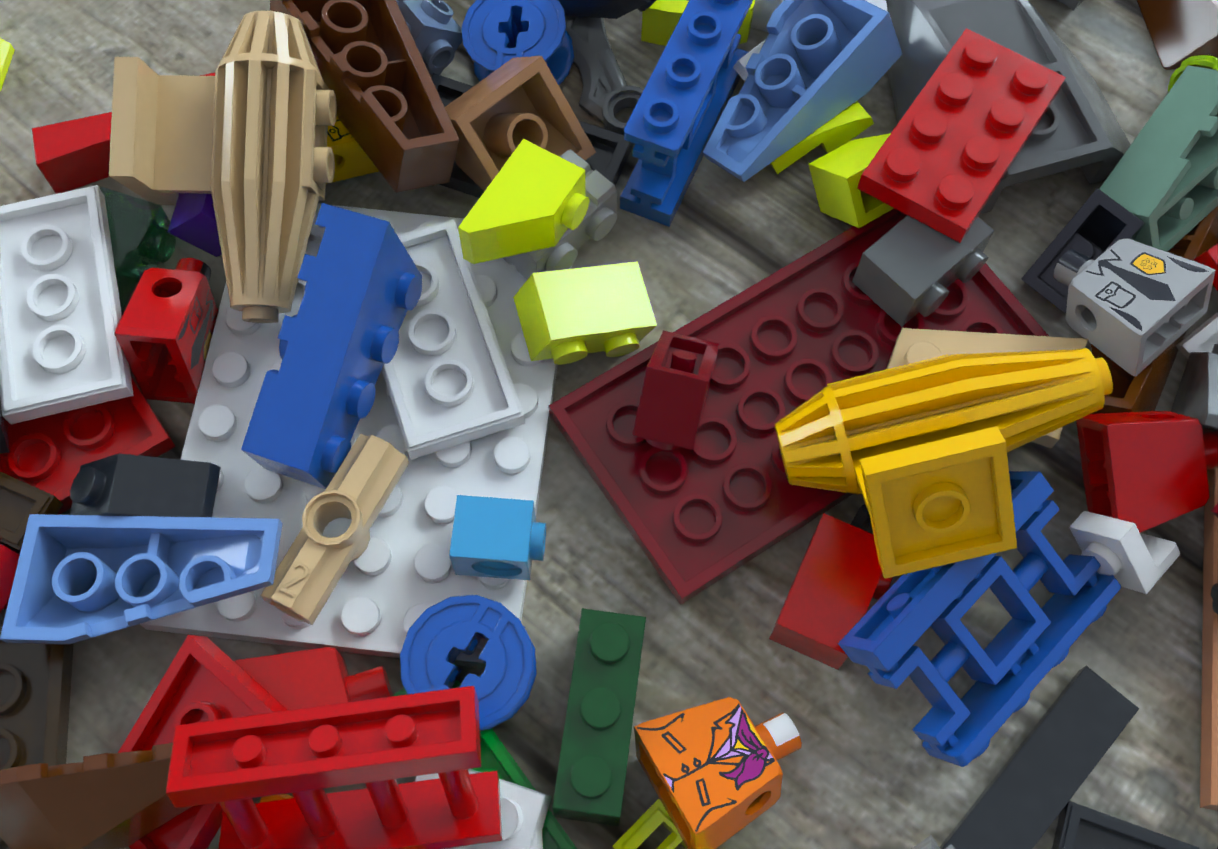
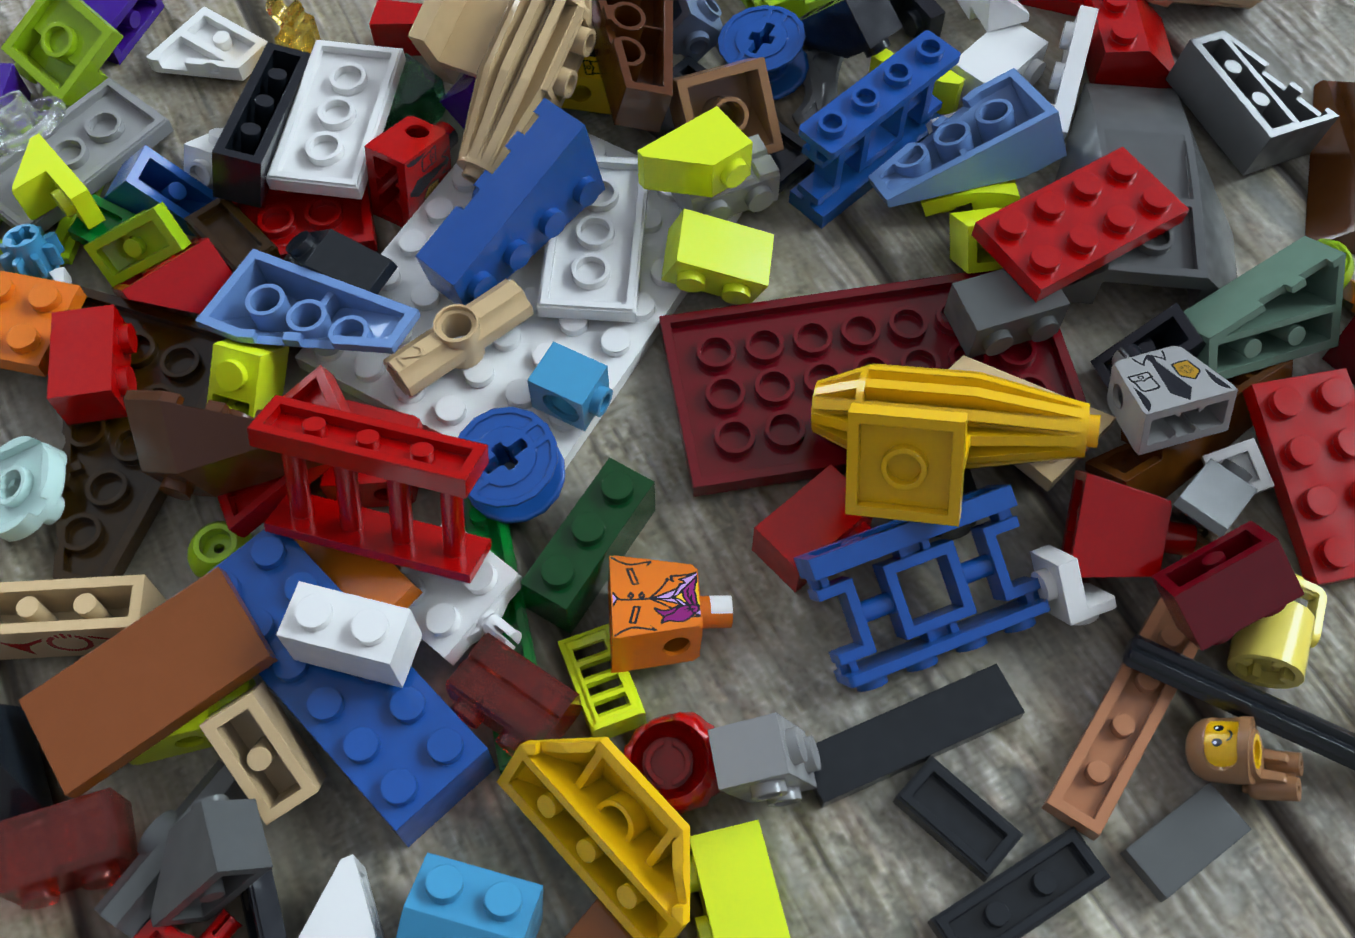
camera: 25 degrees right, 5 degrees down
dark red slope [632,330,720,450] -> none
none -> neon yellow slope [207,339,289,418]

